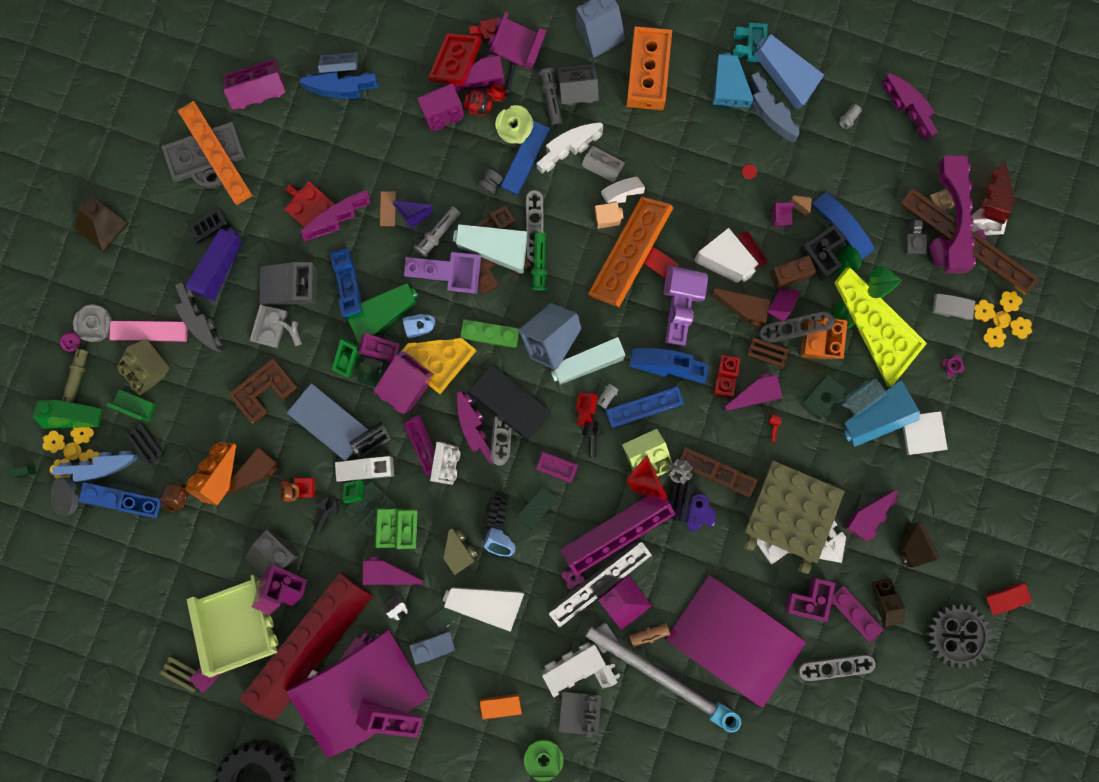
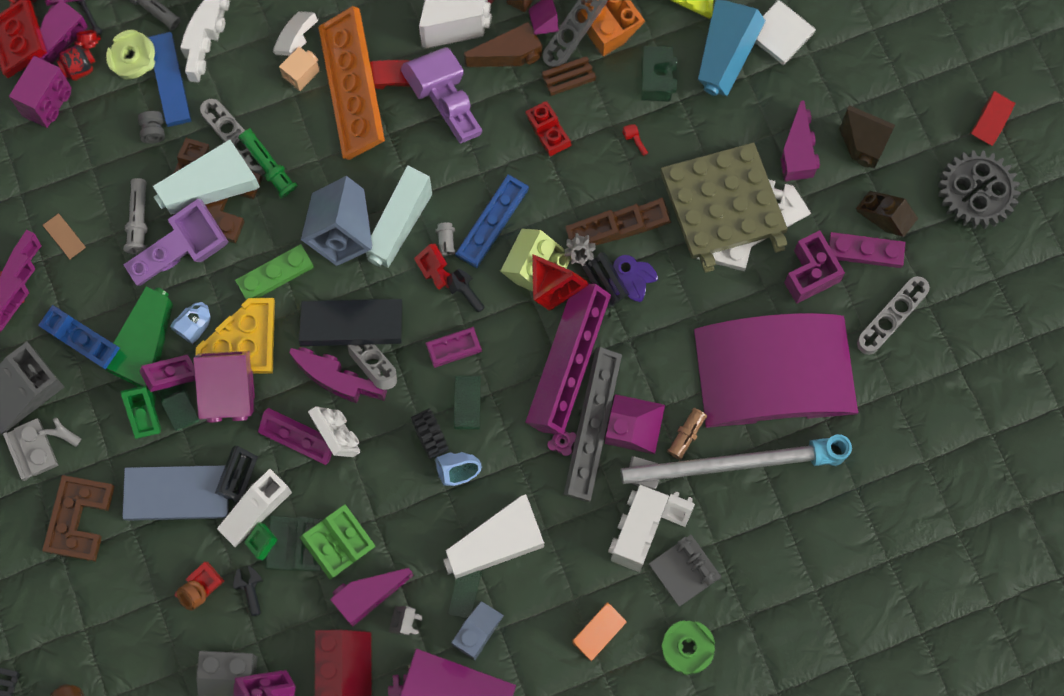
camera: 45 degrees left, 10 degrees down
orange slope [185,442,236,505] -> none
reddish brown slope [225,448,280,495] -> none
dark purple slope [393,200,433,229] -> none
olive slope [443,528,478,575] -> none
light grey slope [582,146,625,182] -> none
blue slope [630,348,708,384] -> none
magenta slope [723,373,783,412] -> none
clear light blue bracket [839,378,887,416] -> none

